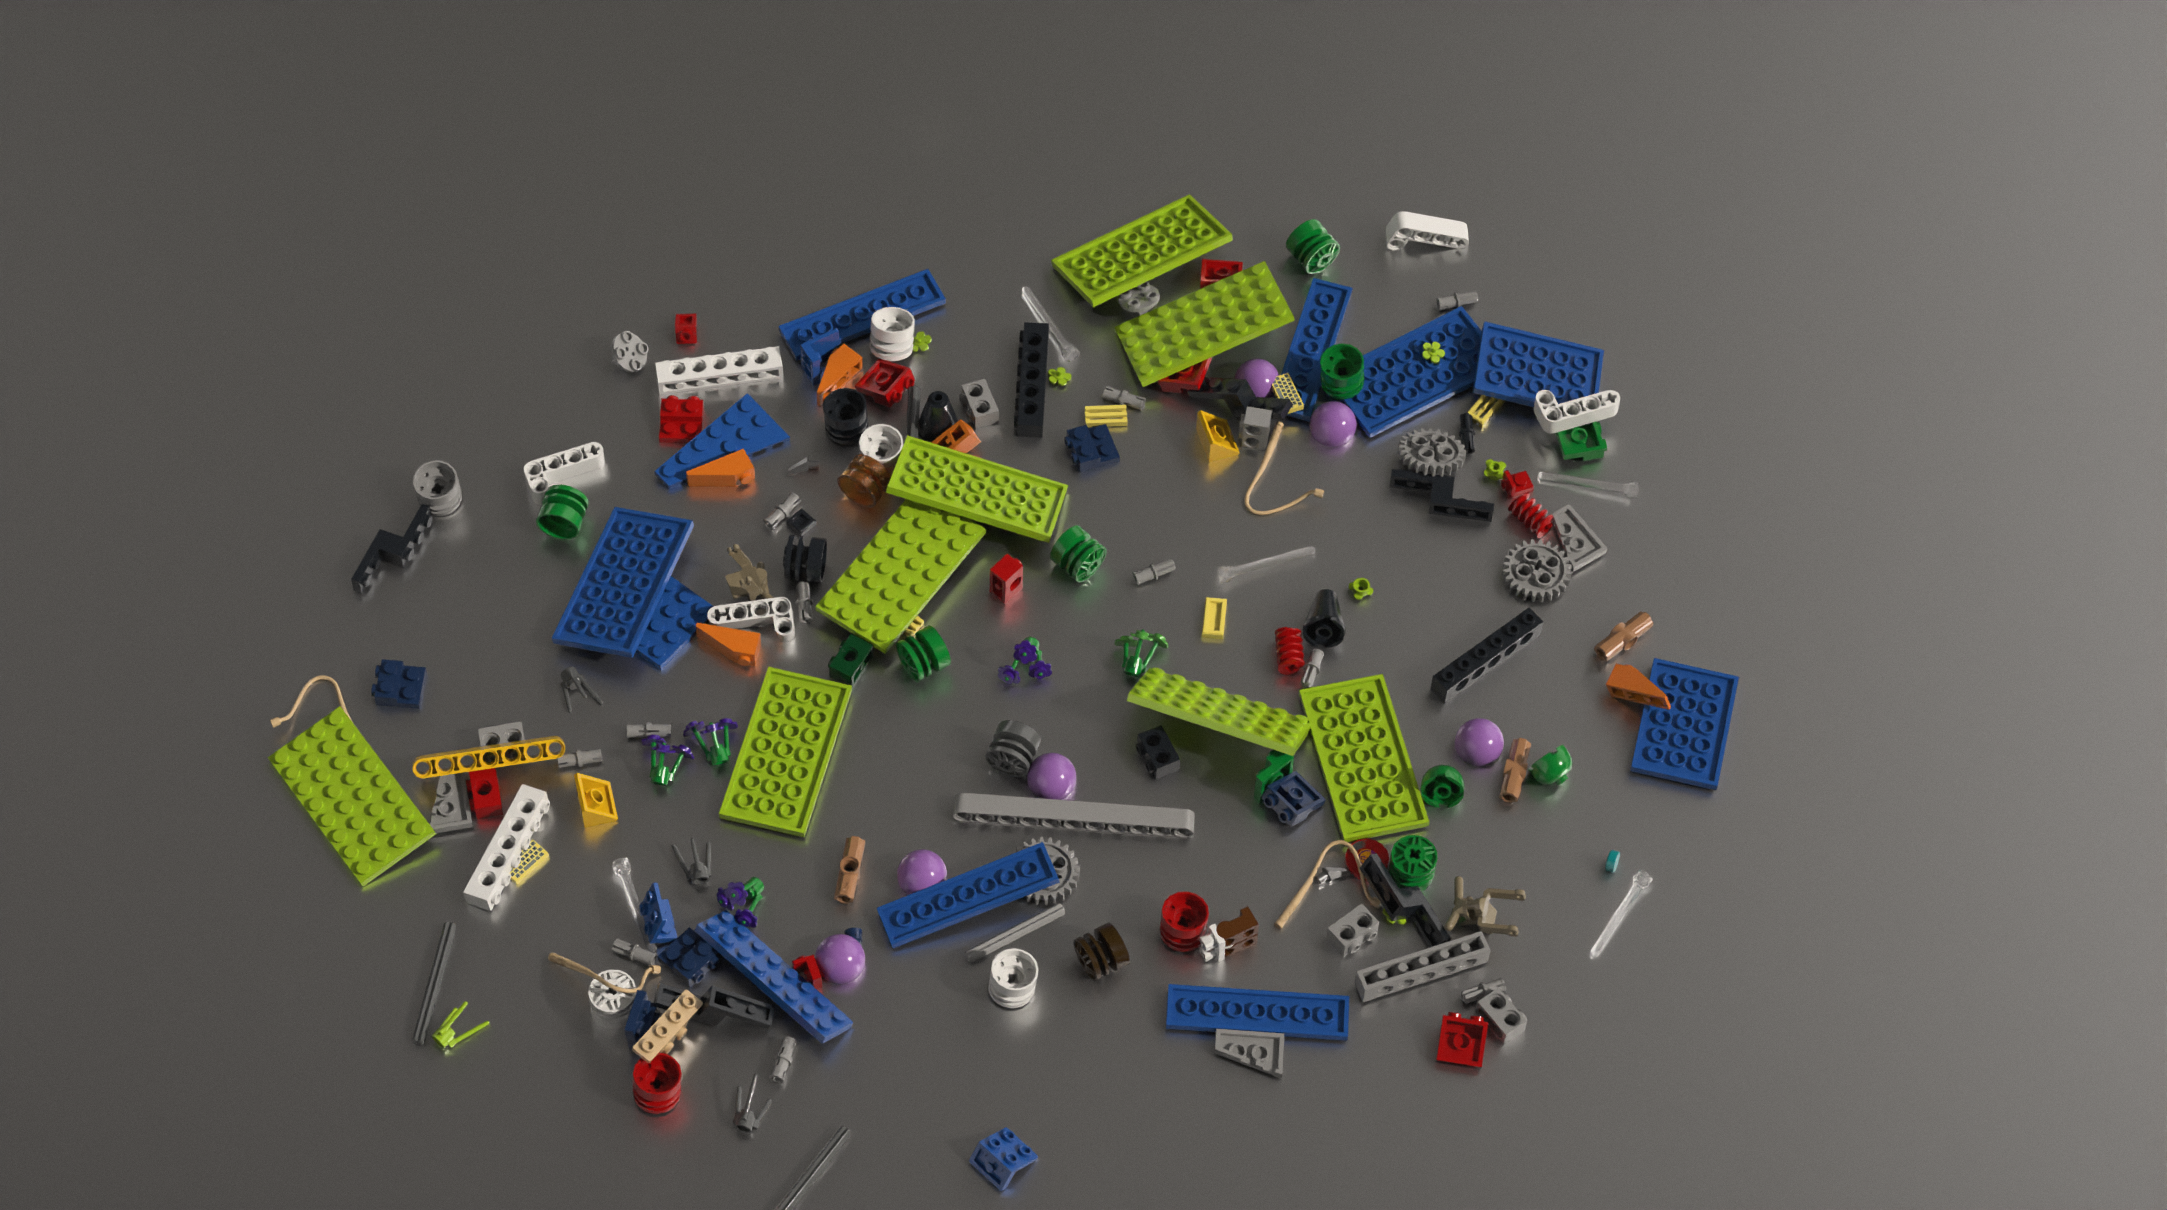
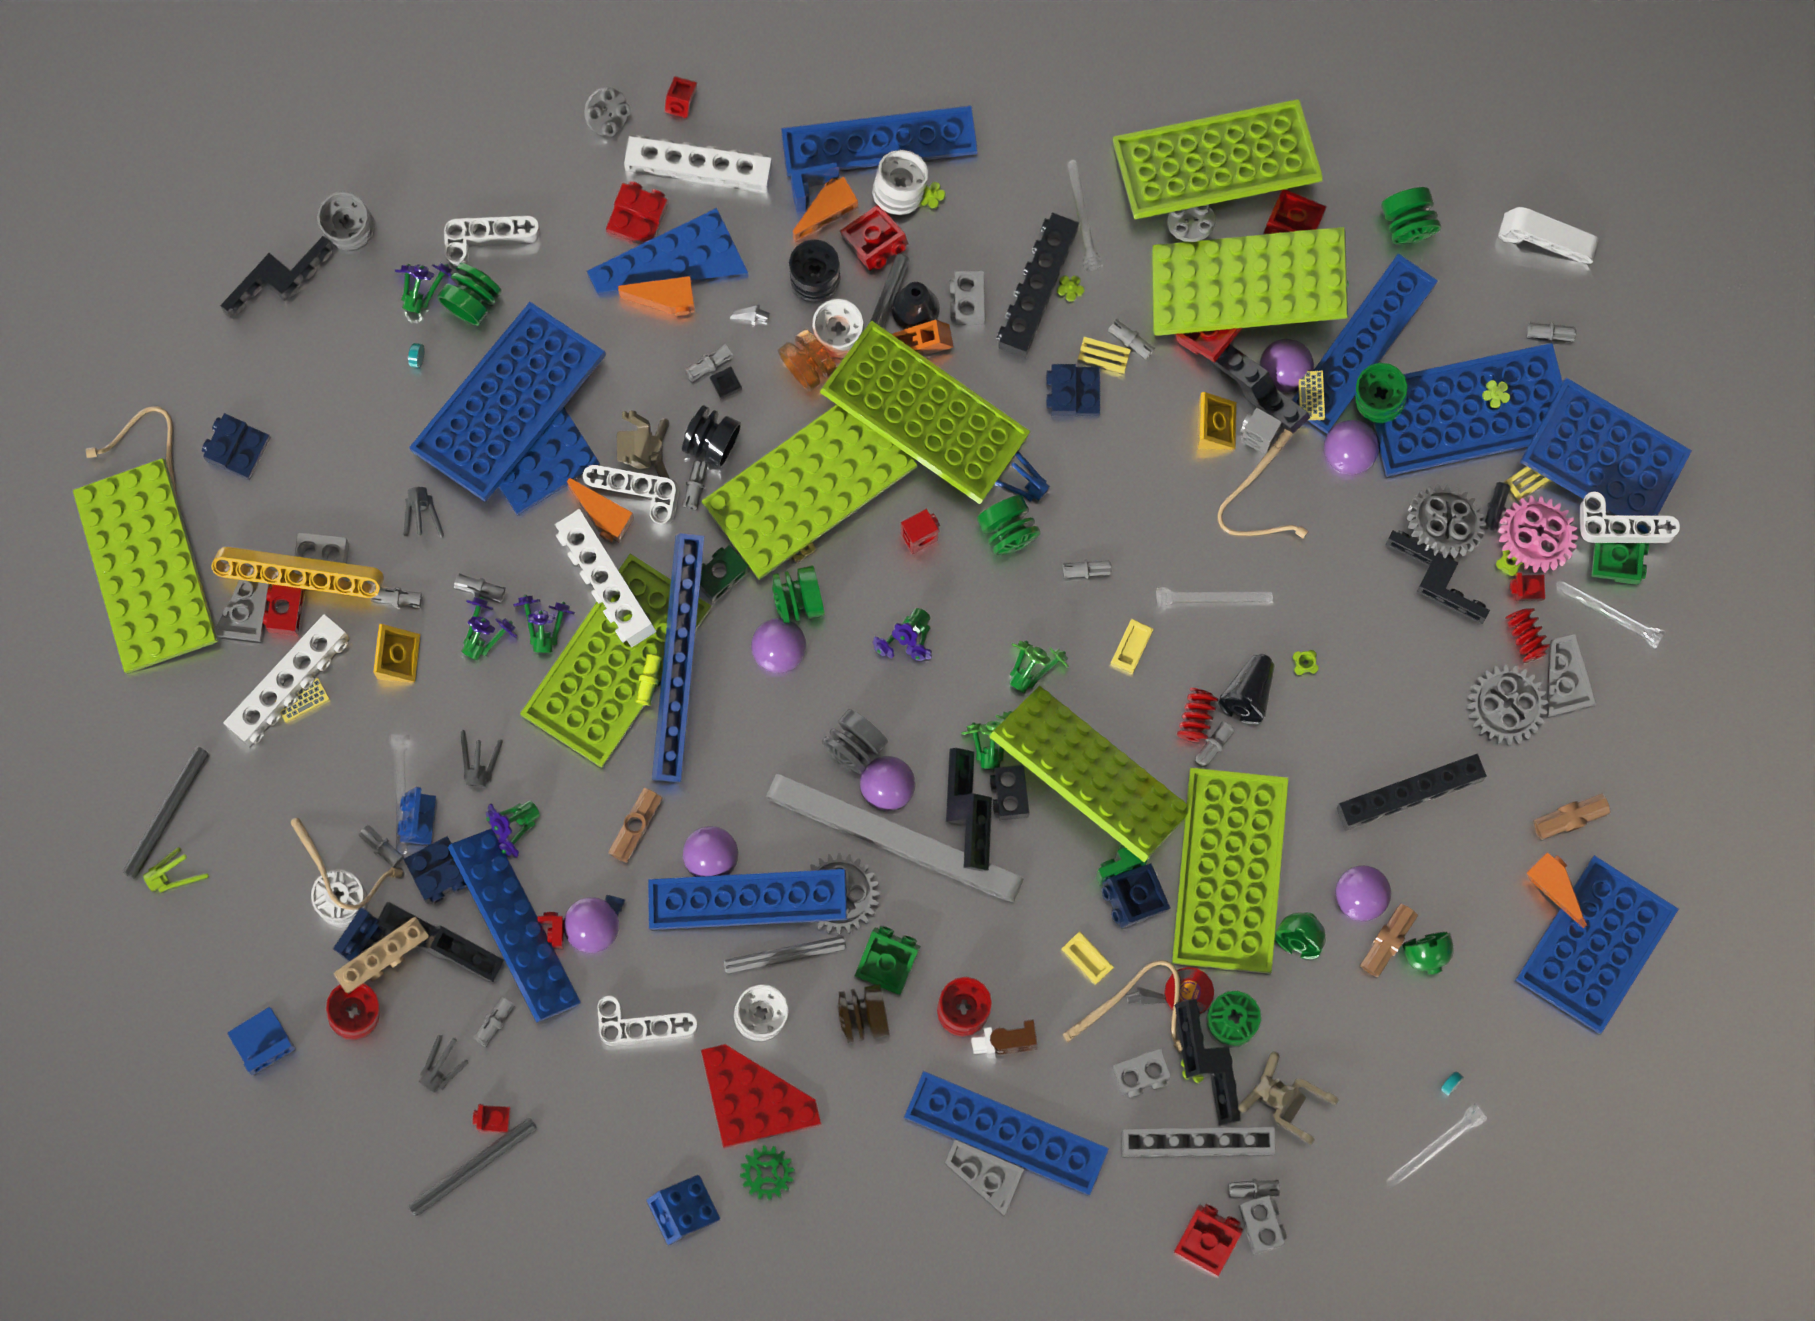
camera: 20 degrees right, 20 degrees up
none -> blue bracket [228,1007,295,1076]
none -> green plant [395,263,452,314]
none -> teal tile [408,343,424,368]
none -> red bracket [473,1104,510,1133]
none -> white brick [555,509,657,647]
none -> white beam [597,996,698,1046]
none -> neon yellow pin [635,654,662,706]
none -> blue brick [652,533,704,783]
none -> red plate [701,1044,821,1148]
none -> green gear [740,1145,794,1201]
none -> medium lavender piece [751,618,806,673]
none -> green plate [855,926,921,995]
none -> black bracket [946,748,992,871]
none -> green plant [961,711,1012,769]
none -> blue plant [995,451,1050,502]
none -> light yellow tile [1062,931,1114,985]
none -> bright pink gear [1498,496,1578,573]

